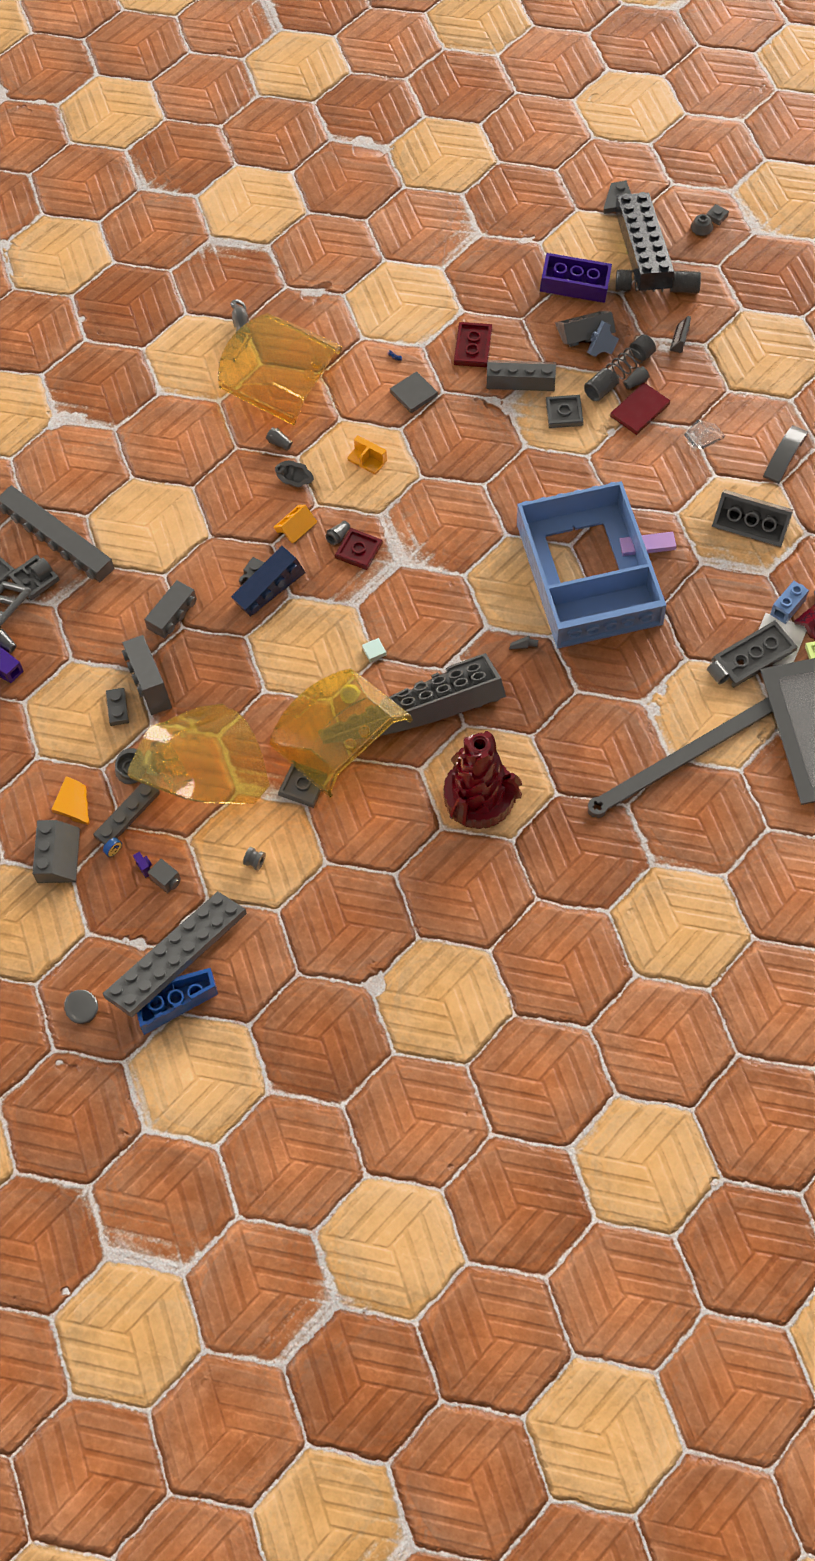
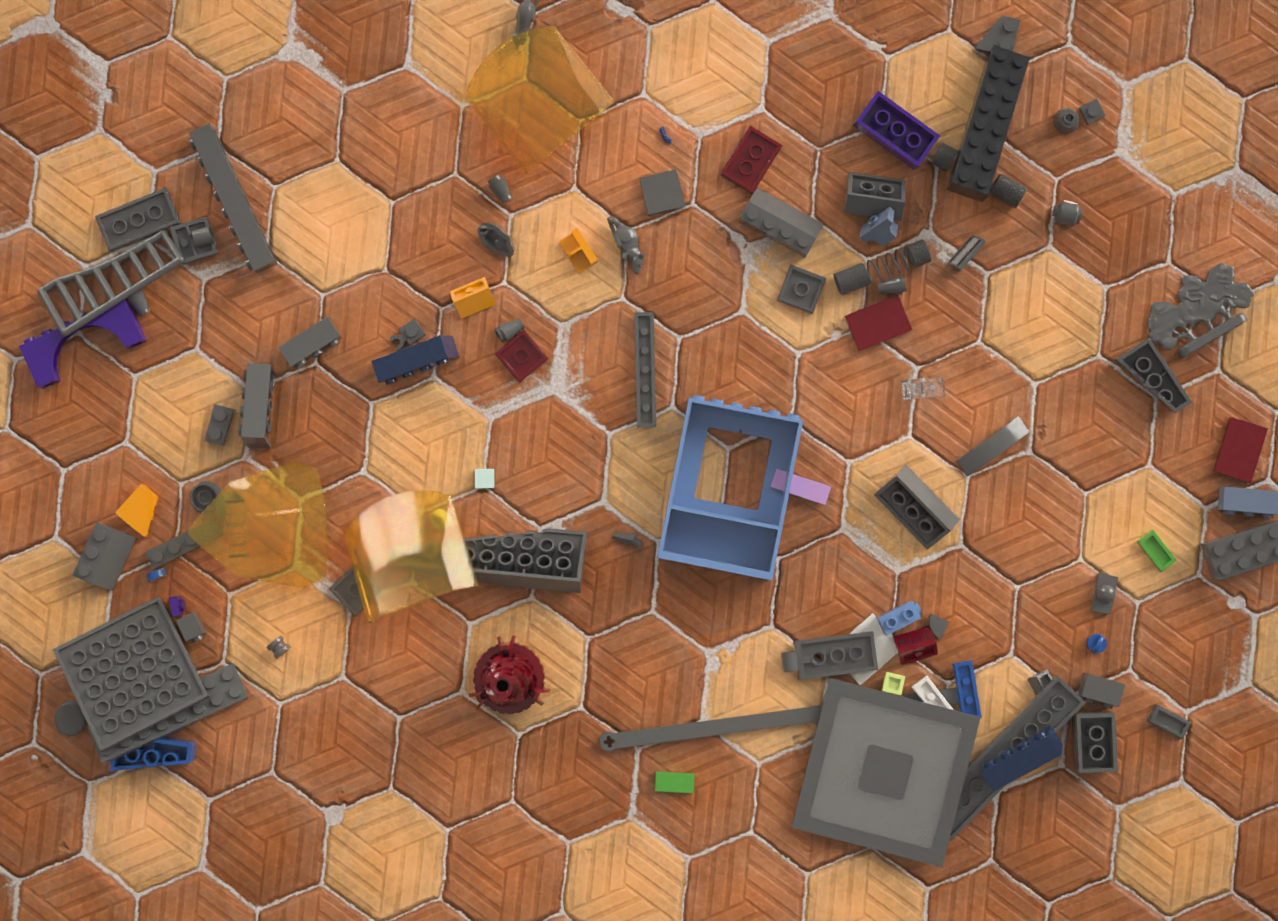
camera: 25 degrees right, 25 degrees up
none -> dark grey plate [53,596,209,752]
none -> dark grey animal [607,216,644,274]
none -> dark grey plate [634,312,656,428]
none -> bright green tile [655,771,694,793]
none -> dark grey head [1052,200,1082,227]

